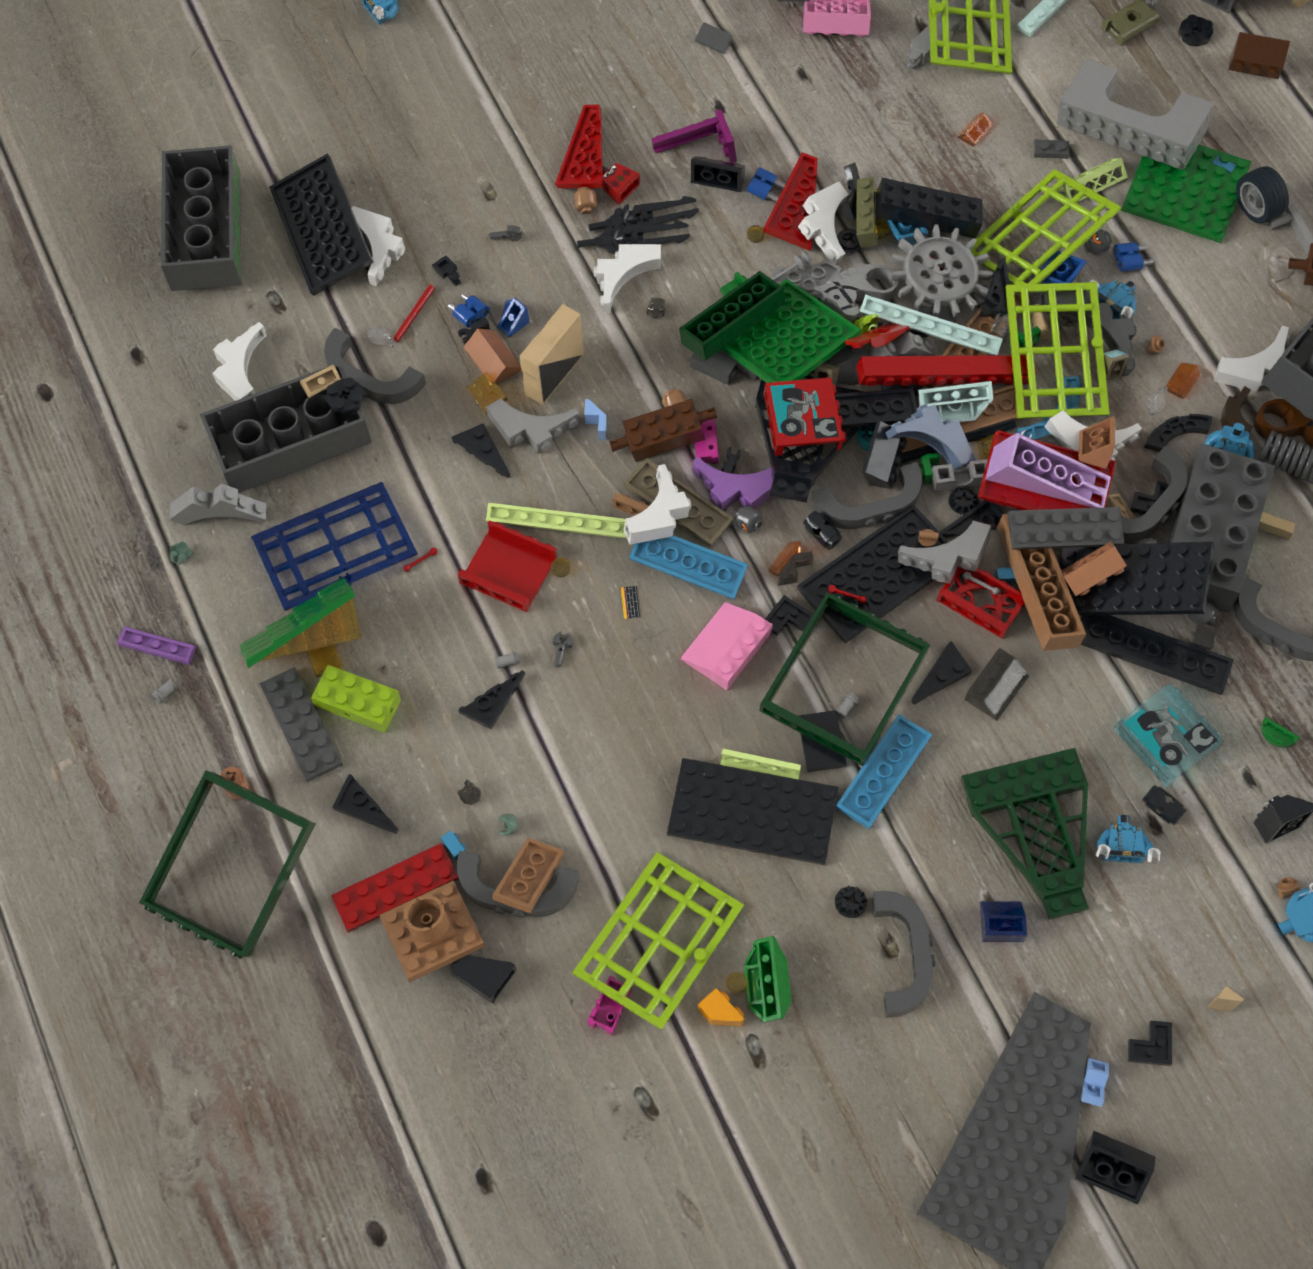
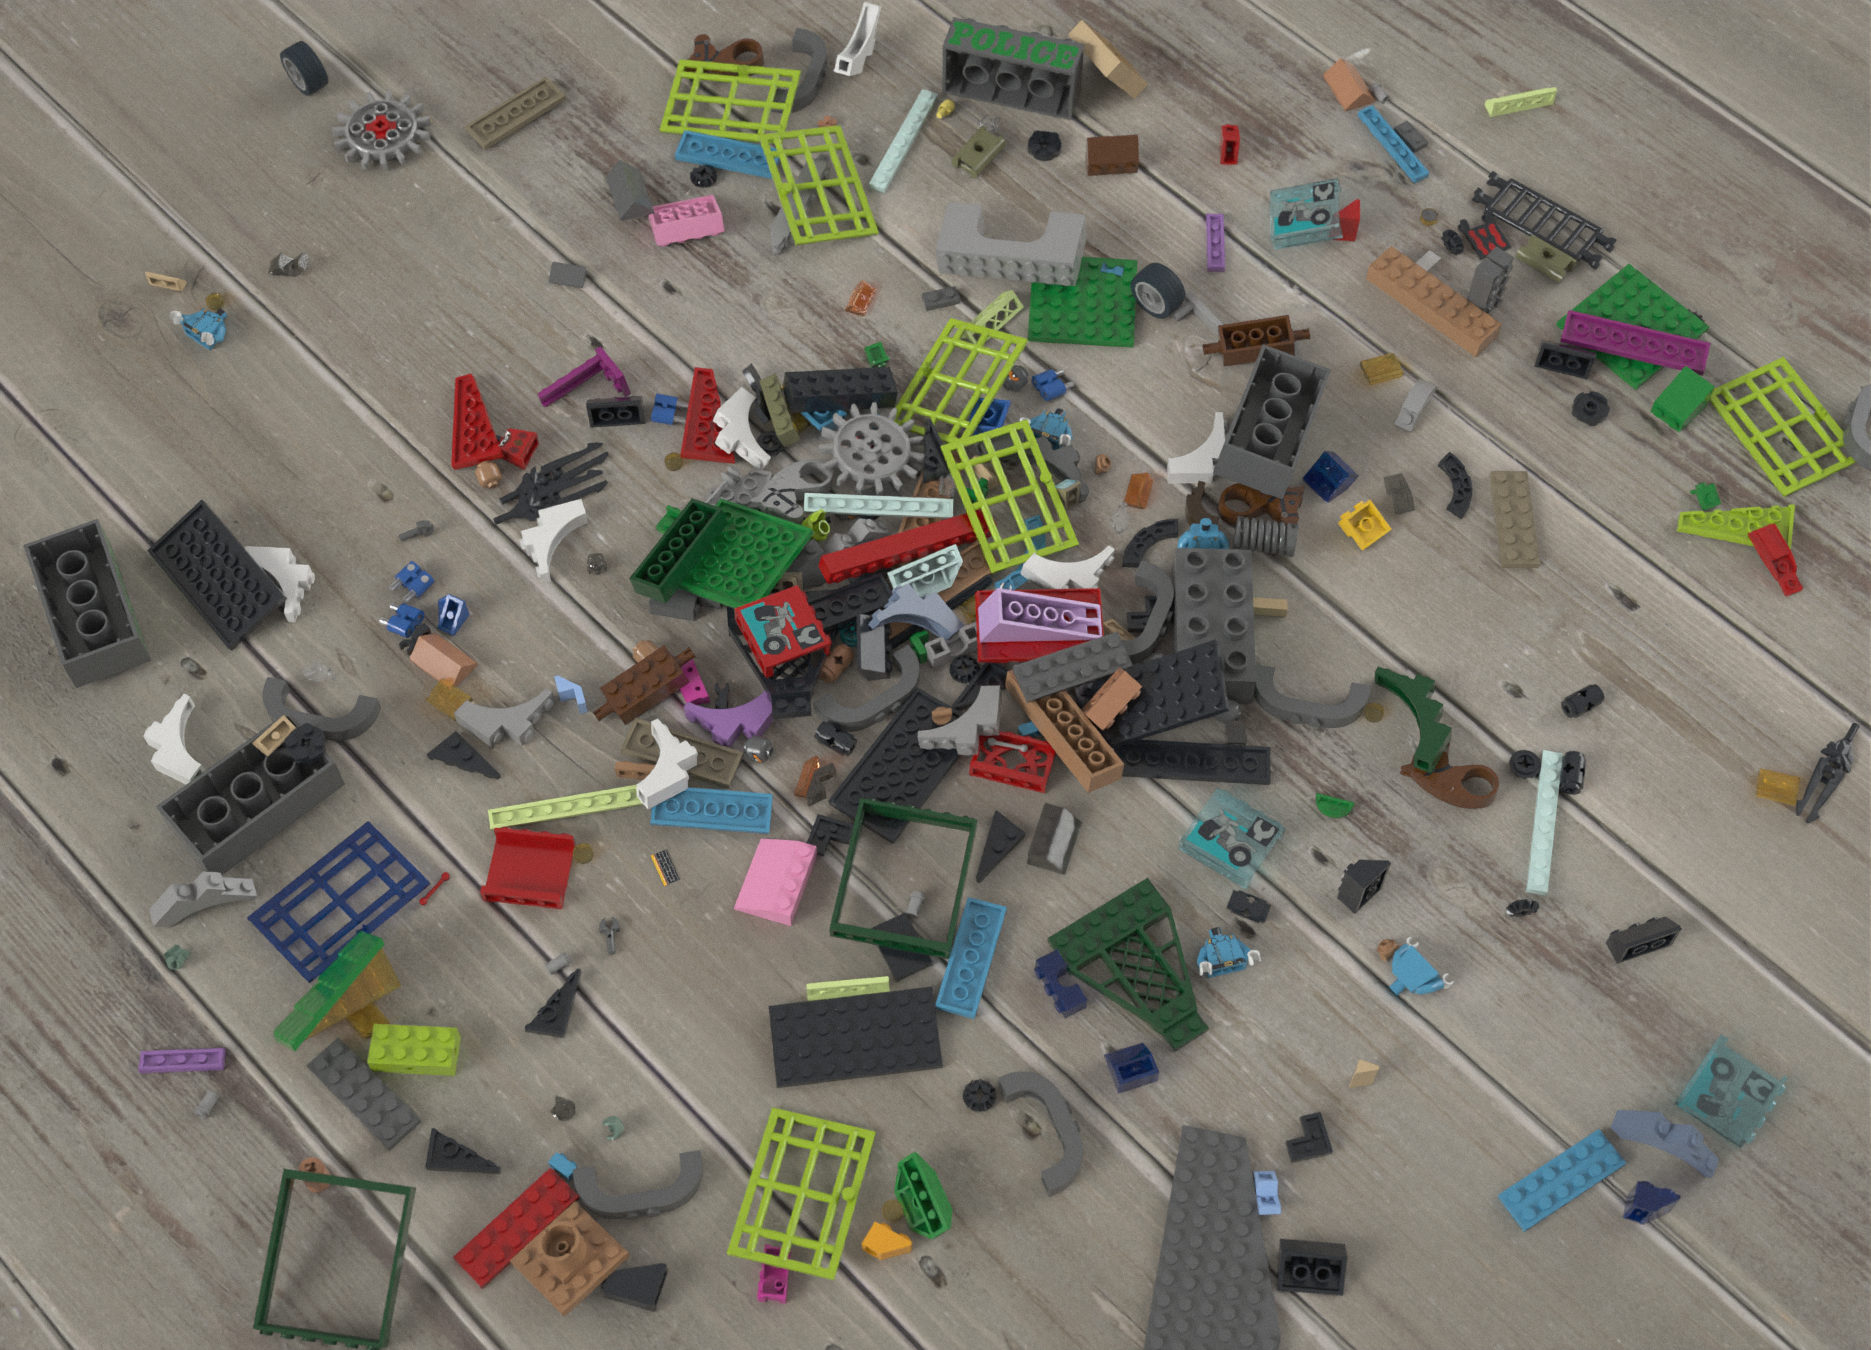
camera: 20 degrees left, 5 degrees down
red piece [393,285,435,342] -> none
black plate [432,255,461,286] -> none
medium nougat plate [493,838,564,913] -> none
tan tile [520,304,584,405] -> none
red hinge [828,585,867,603] -> none
red piece [845,323,909,348] -> none
nougat slope [1079,416,1115,469] -> none
none -> blue piece [389,561,435,603]
none -> nougat piece [819,644,854,683]
none -> green bracket [864,342,890,368]
none -> clear blue arch [1034,950,1087,1018]

